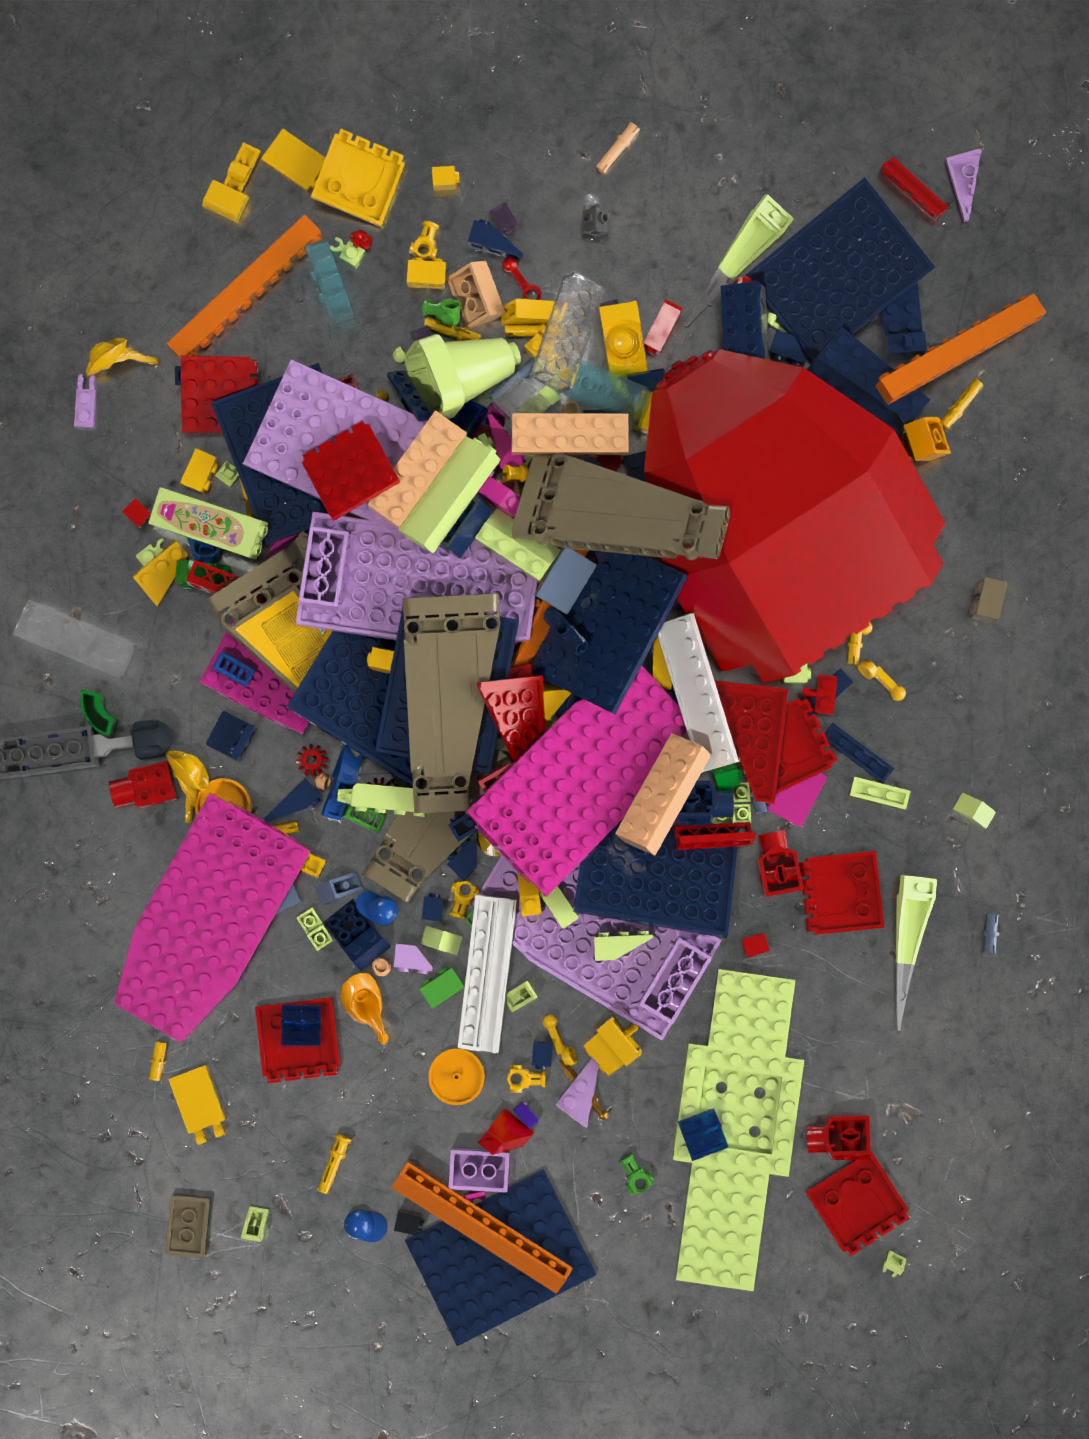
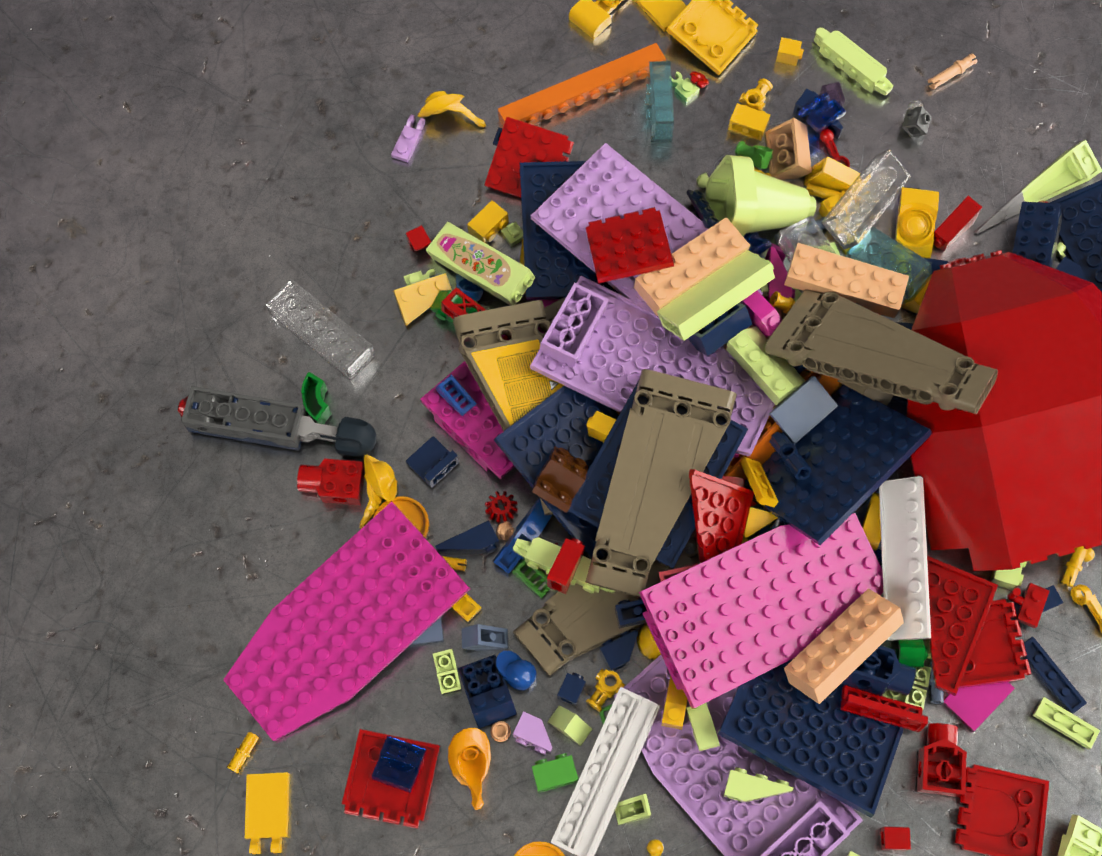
camera: 20 degrees right, 15 degrees down
none -> reddish brown bracket [532,446,589,513]
none -> red slope [547,538,585,594]
none -> yellow plate [740,457,778,507]
none -> clear blue plate [798,92,846,134]
none -> yellowish green hinge [814,27,893,96]

